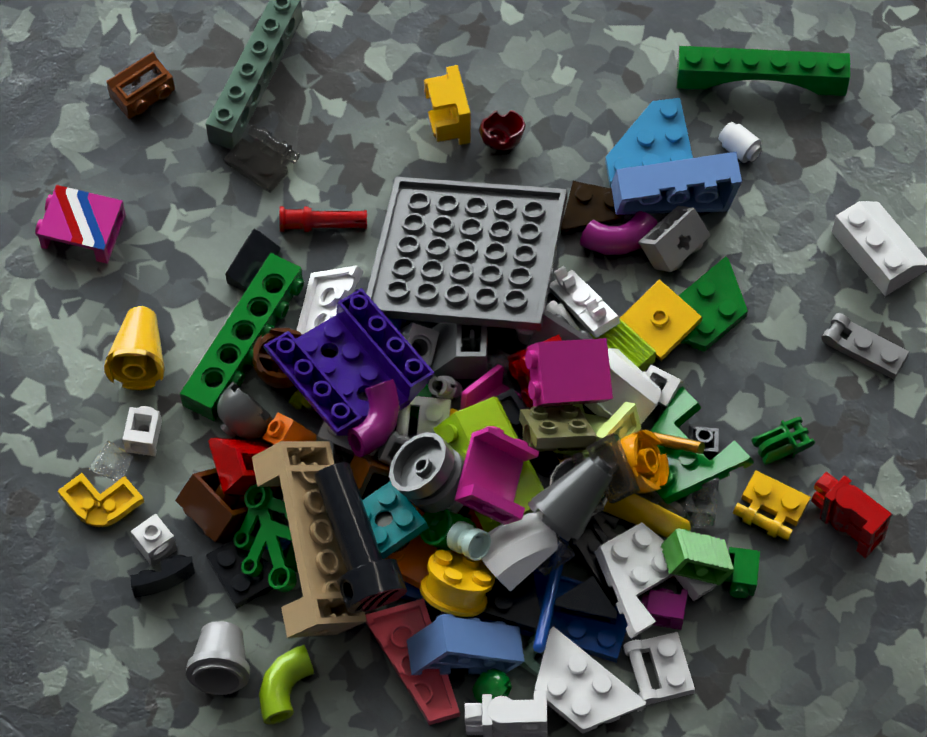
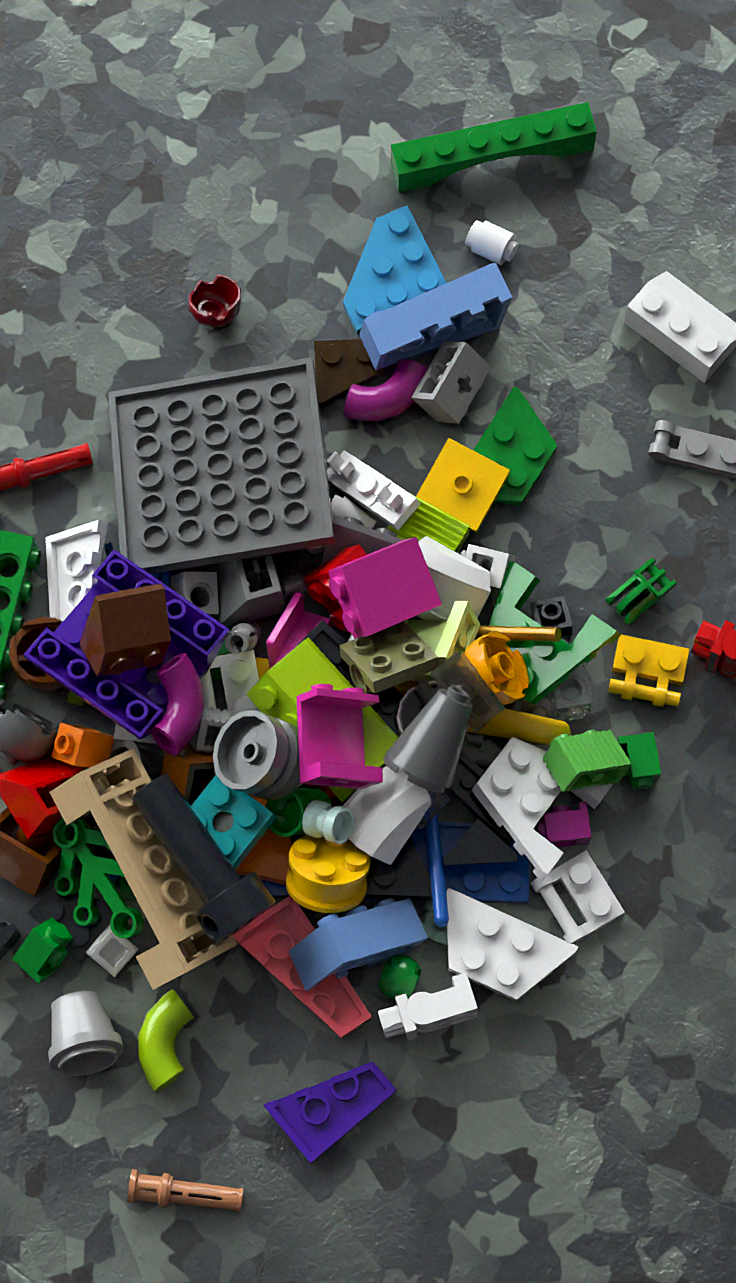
camera: 15 degrees left, 10 degrees up
yellow panel [424,65,471,145] -> none
none -> green brick [12,917,73,984]
none -> reddish brown slope [80,583,171,677]
none -> white tile [85,924,139,977]

